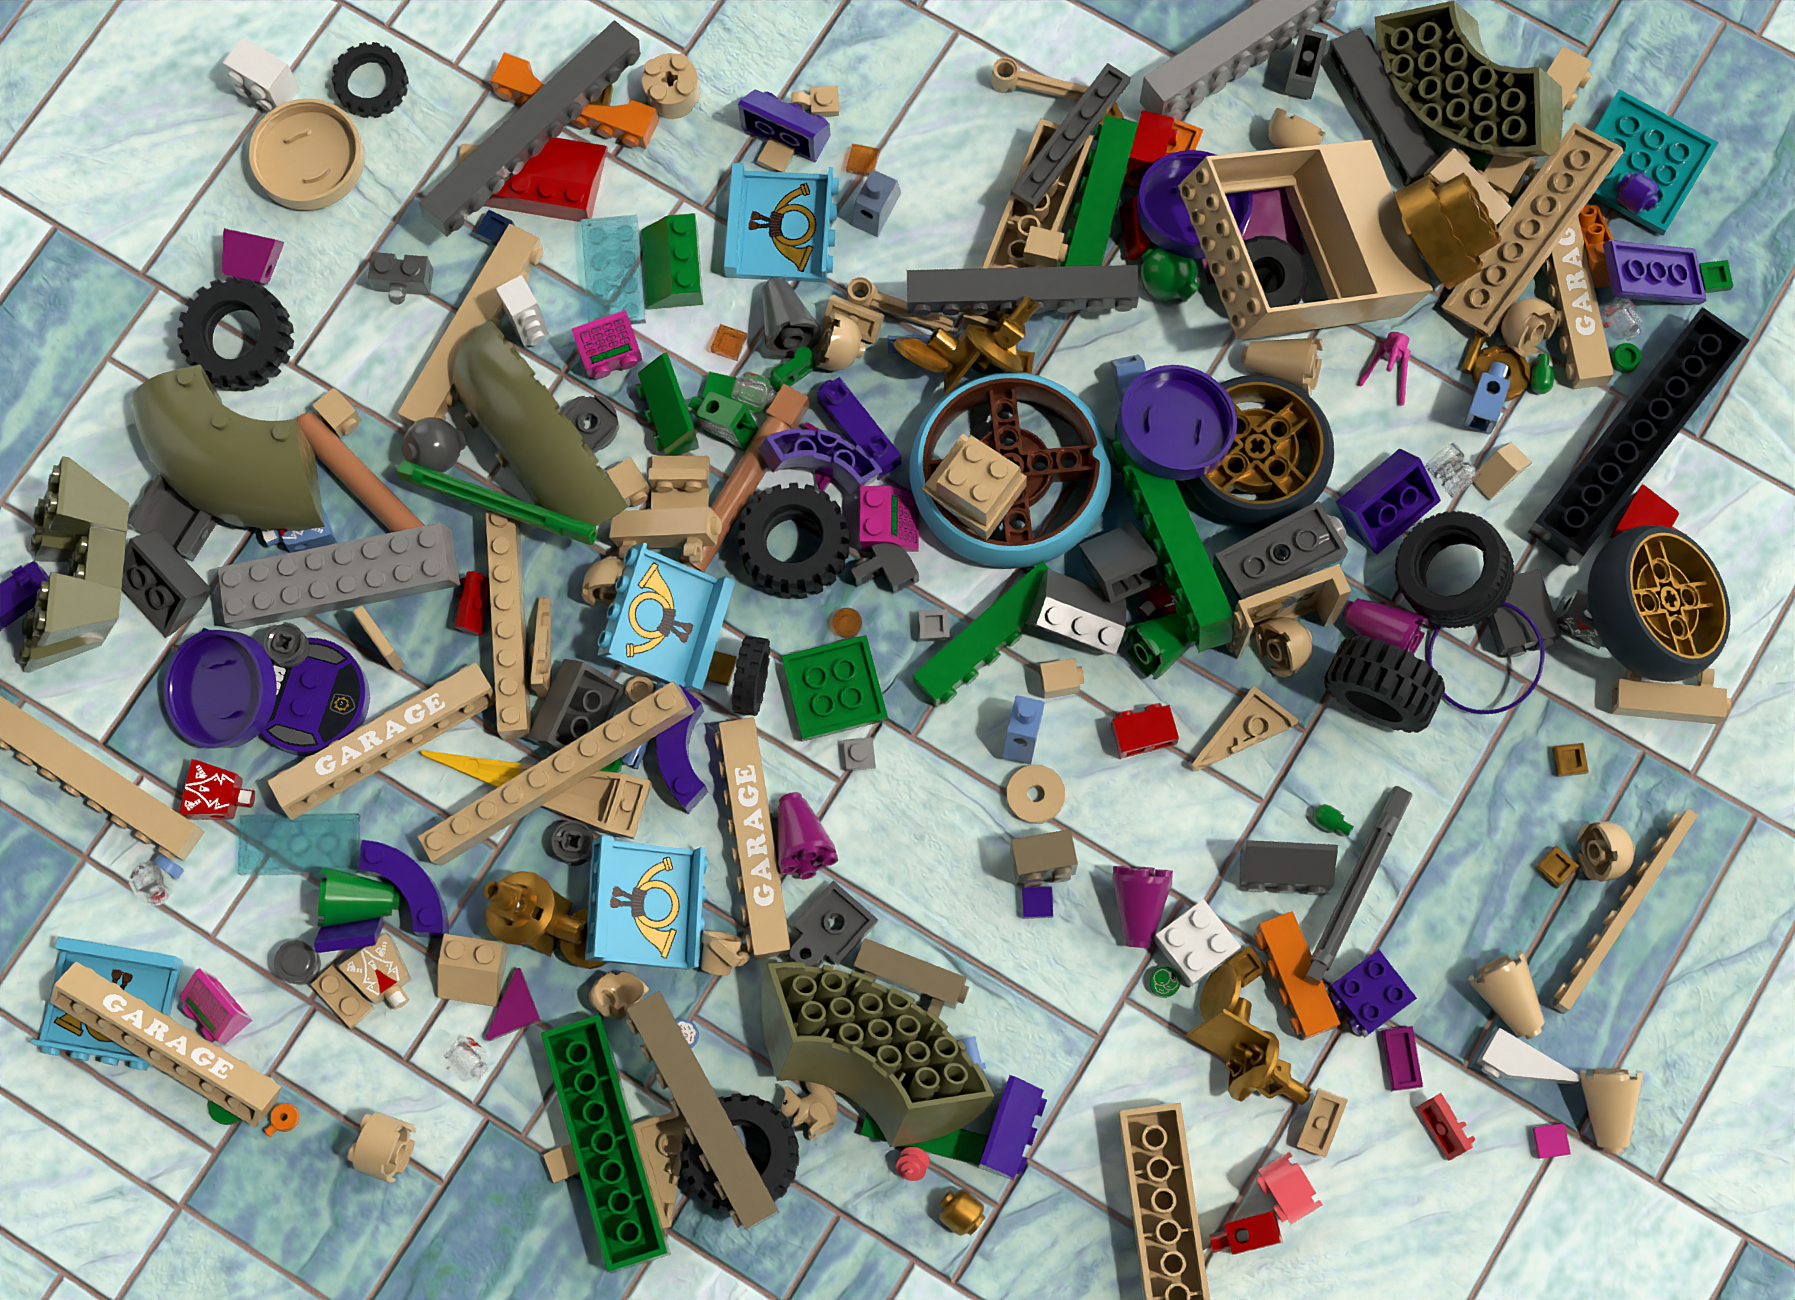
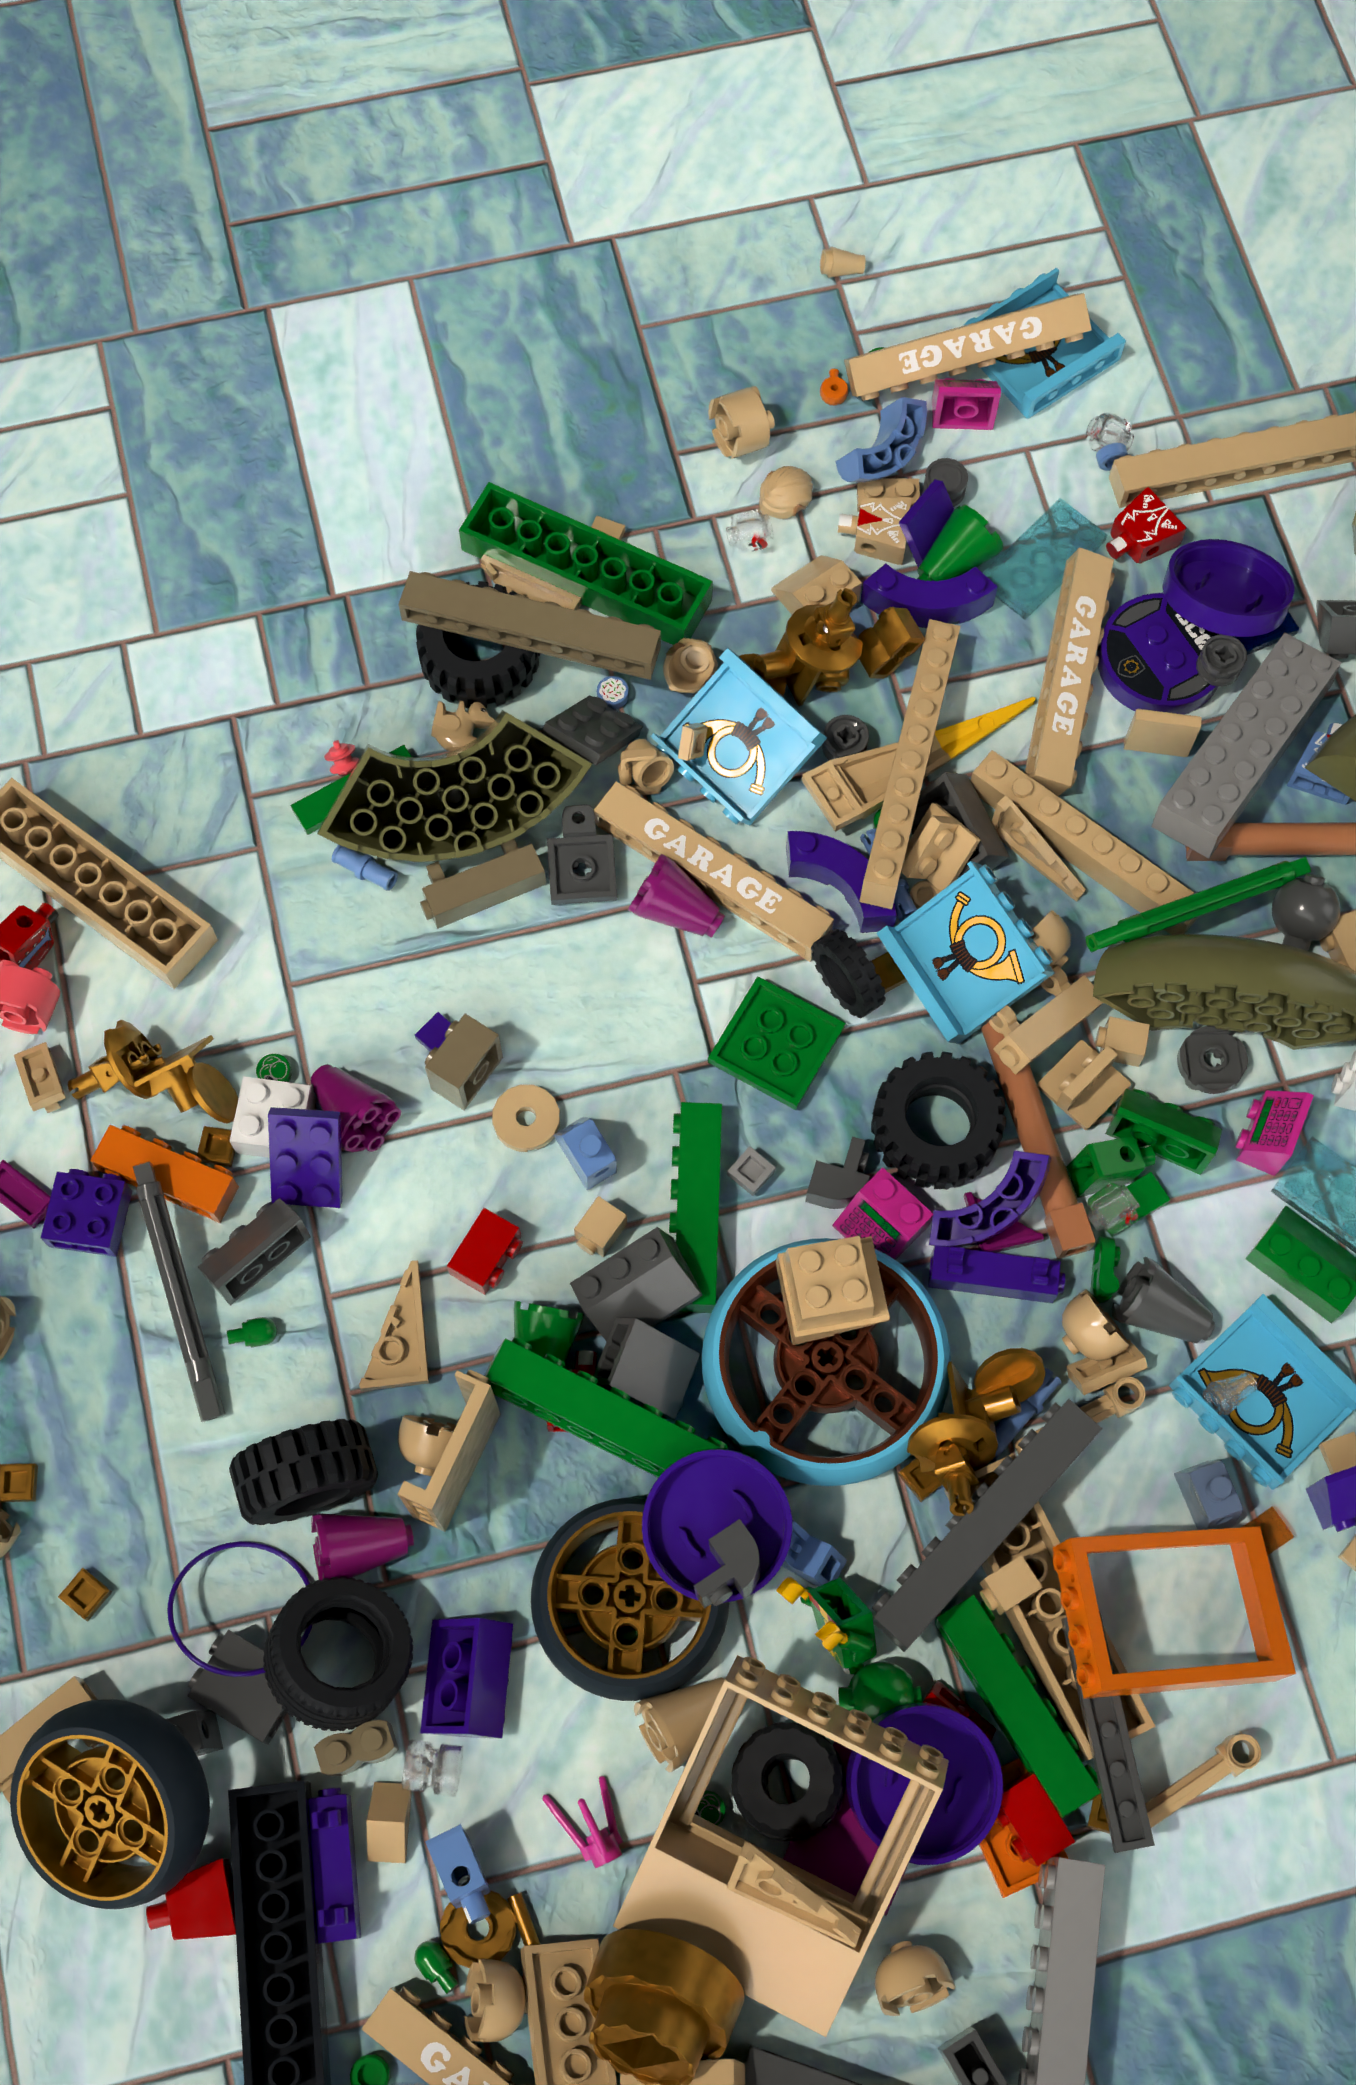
camera: 130 degrees right, 5 degrees down
red plate [455,571,490,636] -> none
magenta tile [486,968,541,1042] -> none
clear orange tile [710,324,748,361] -> none
clear orange tile [833,608,862,638] -> none
light grey plate [843,737,876,772] -> none
pearl gold head [939,1189,986,1236] -> none
dark purple slope [979,1075,1047,1181] -> none
dark grey piece [1213,501,1348,612] -> none
none -> dark purple plate [268,1107,342,1208]
none -> dark purple brick [308,1788,361,1944]
none -> dark tan brick [314,1720,399,1777]
none -> dark grey plate [541,695,643,765]
none -> tan tile [678,723,708,761]
none -> dark grey brick [694,1519,761,1609]
none -> tan wing [726,1841,862,1948]
none -> tan hair [759,466,813,519]
none -> green torso [776,1577,877,1675]
none -> tan cone [820,247,866,278]
none -> medium blue brick [835,397,927,483]
none -> pearl gold brick [858,607,925,679]
none -> tan bracket [901,803,980,891]
none -> orange window [1052,1526,1296,1699]
none -> clear cone [1203,1372,1257,1415]

